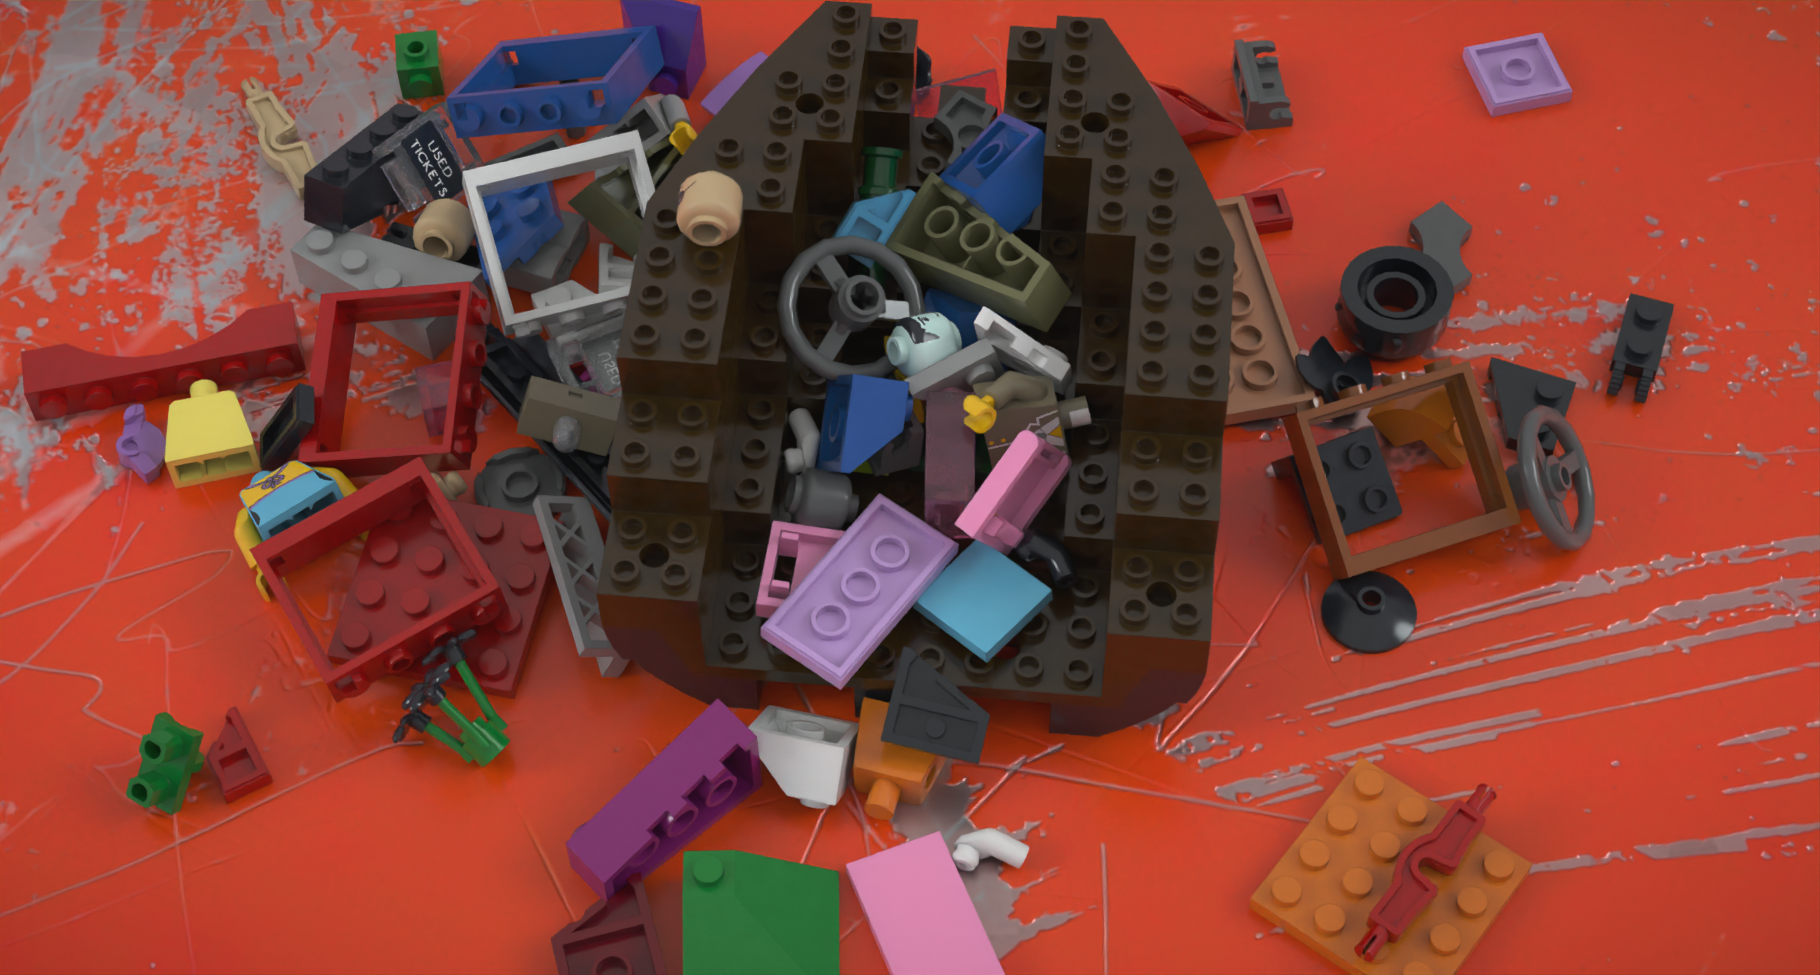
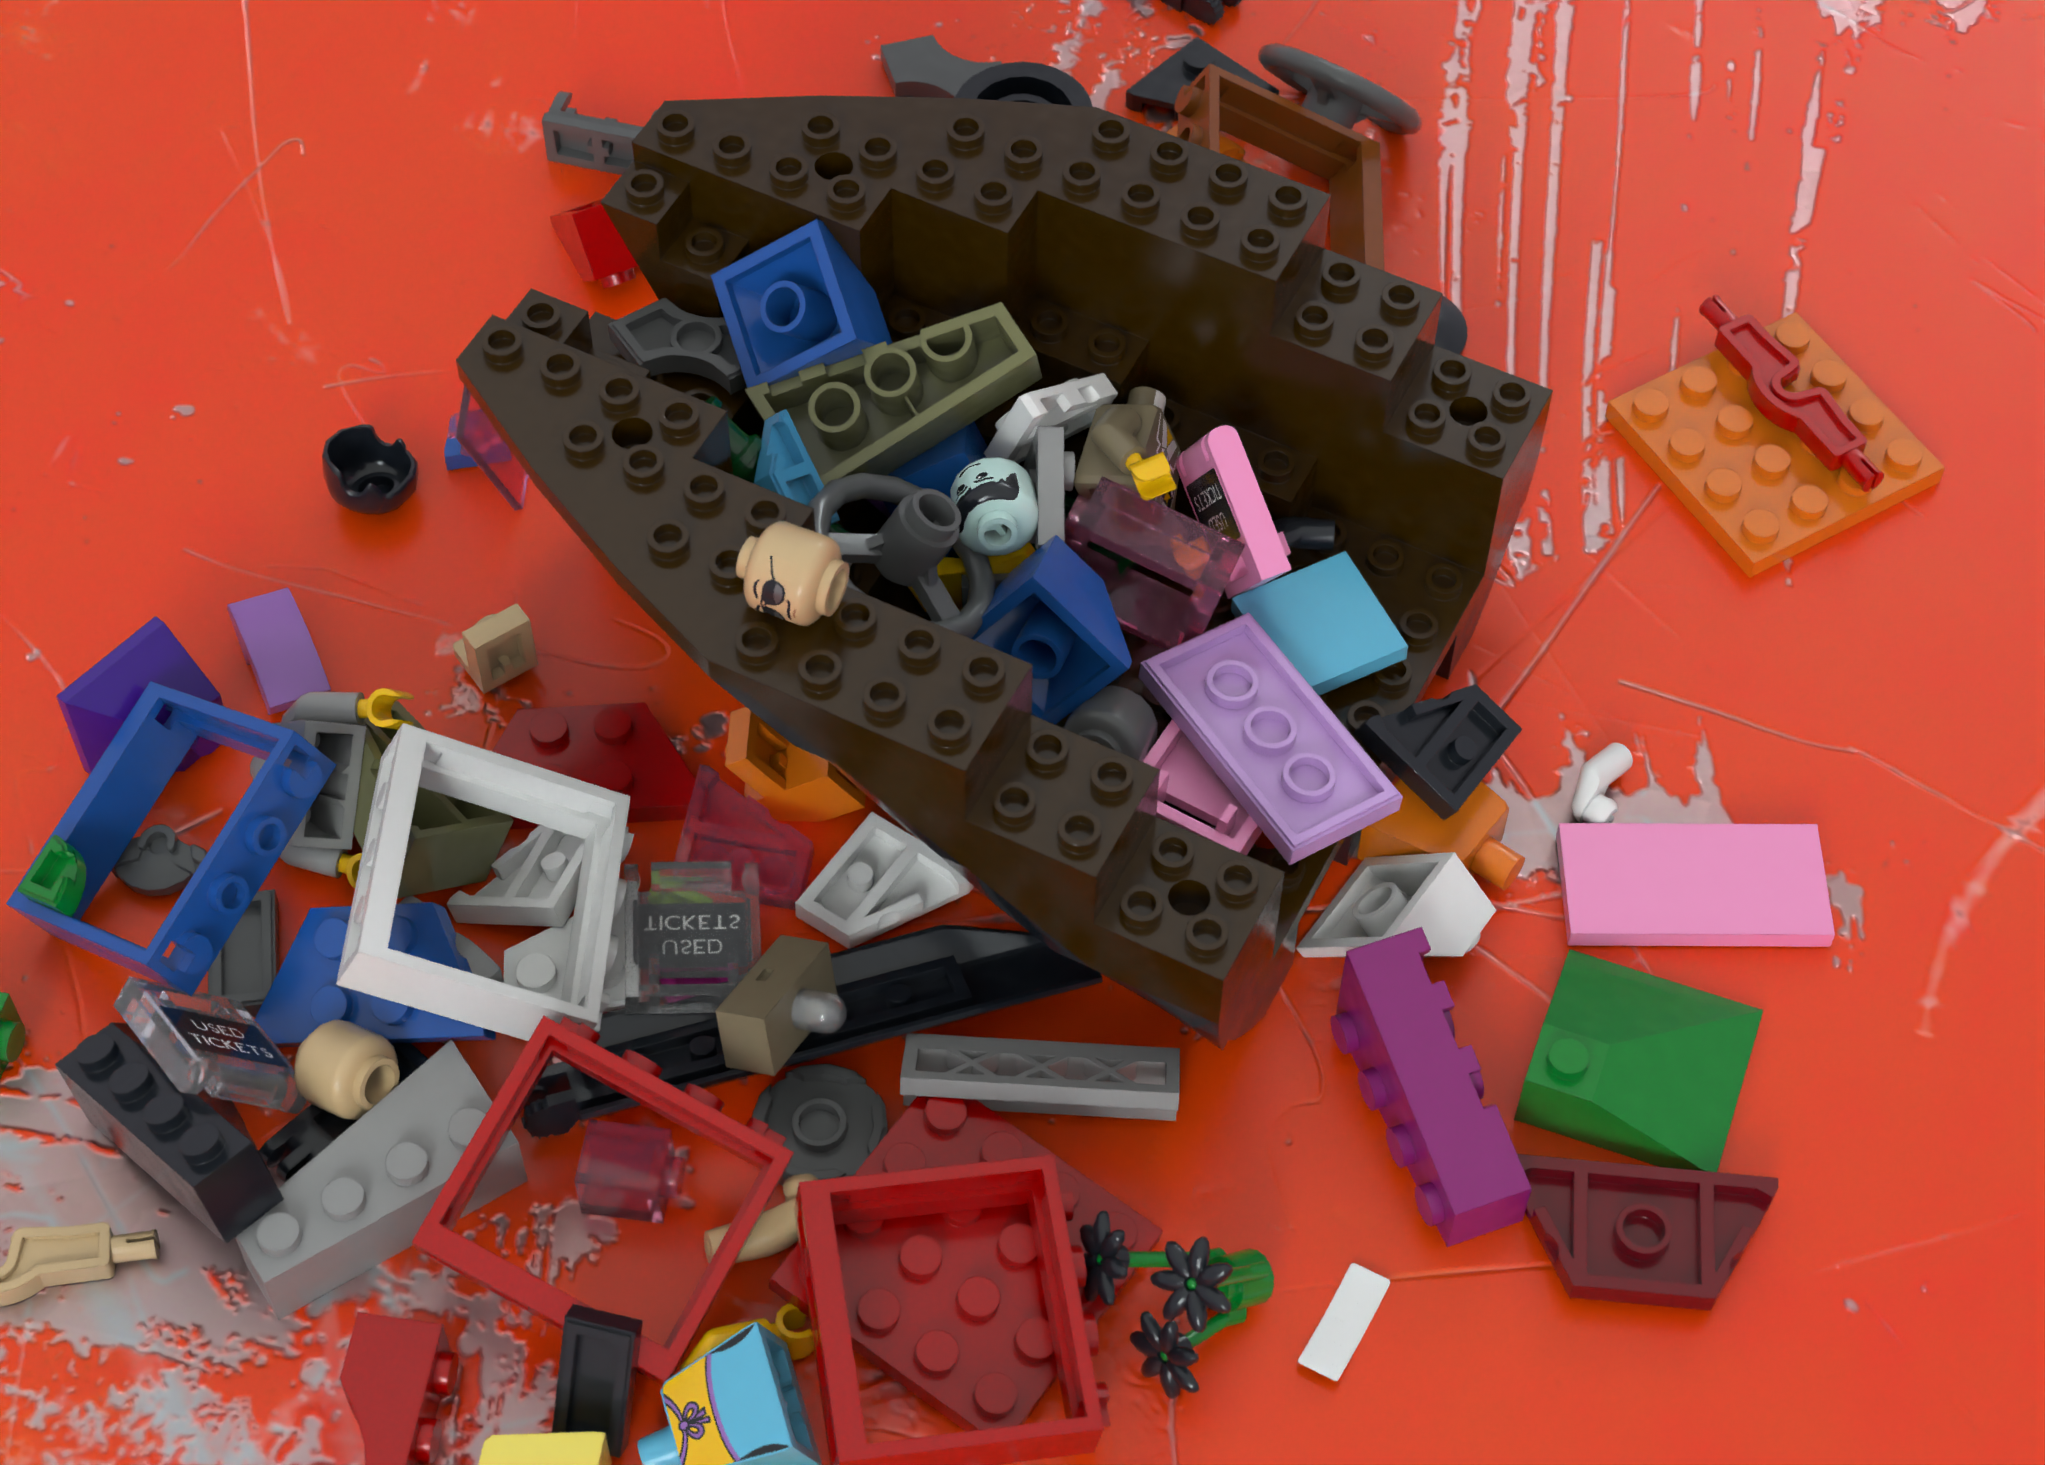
camera: 70 degrees left, 0 degrees up
none -> green tile [17,834,86,918]
none -> white sticker [1298,1263,1390,1381]

